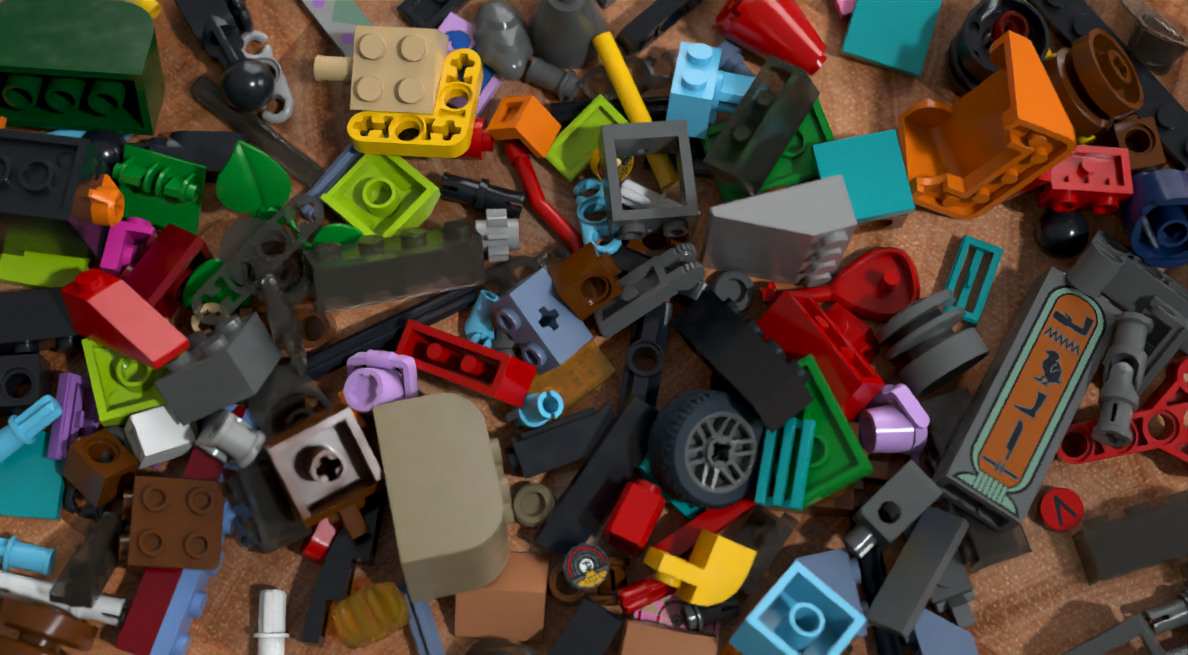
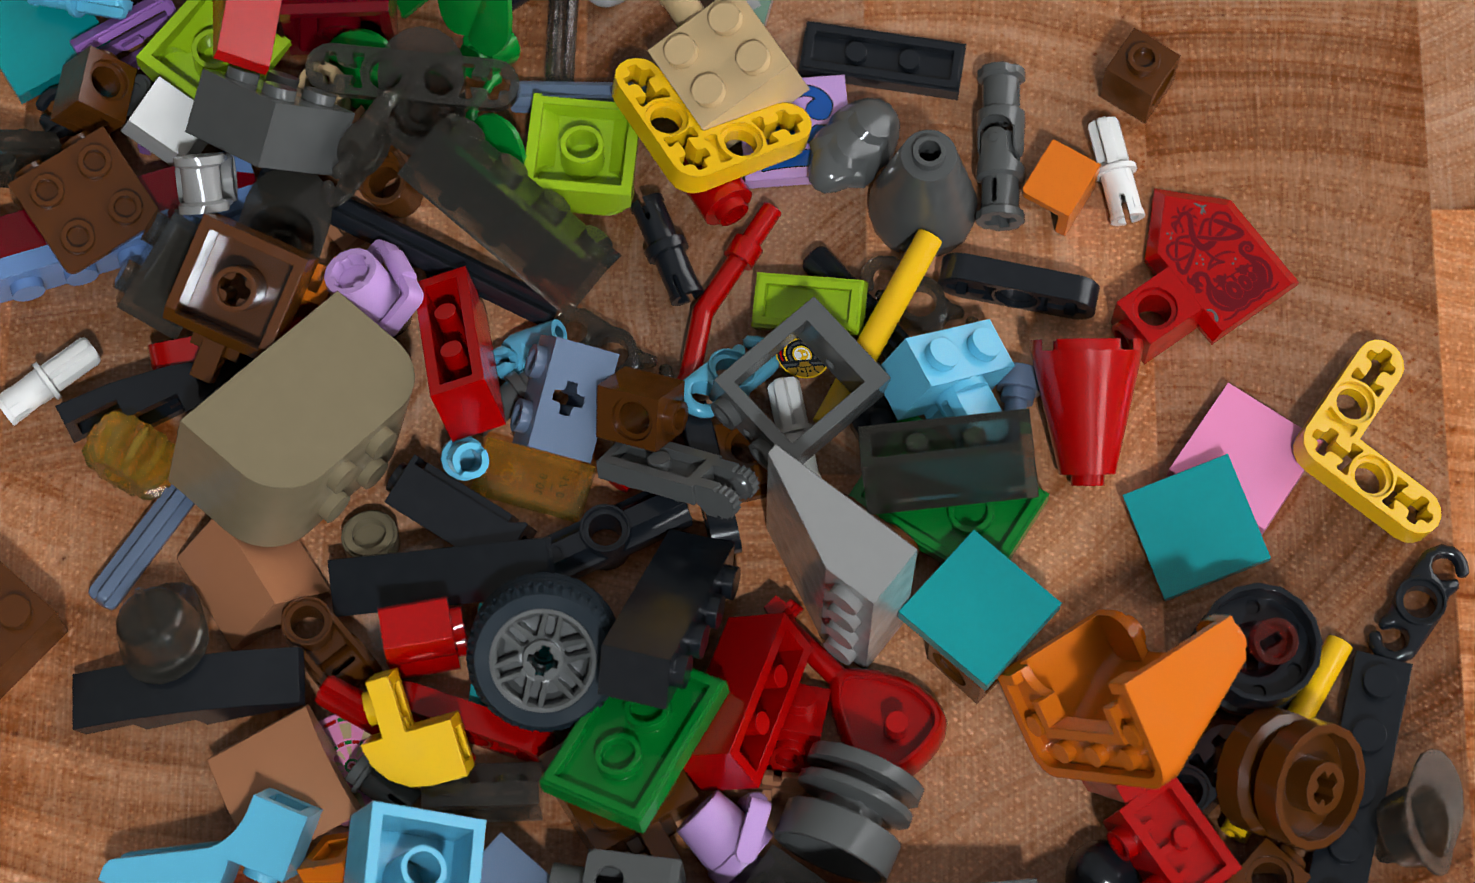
camera: 55 degrees right, 5 degrees down
light grey gear [476,208,520,262] -> none
orange panel [486,94,561,158] -> none
dark grey pin [526,57,582,101] -> none
tile [563,544,609,590] -> none
dark grey tile [713,271,755,313] -> none
teal tile [755,417,816,511] -> none
teal tile [942,234,1004,328] -> none

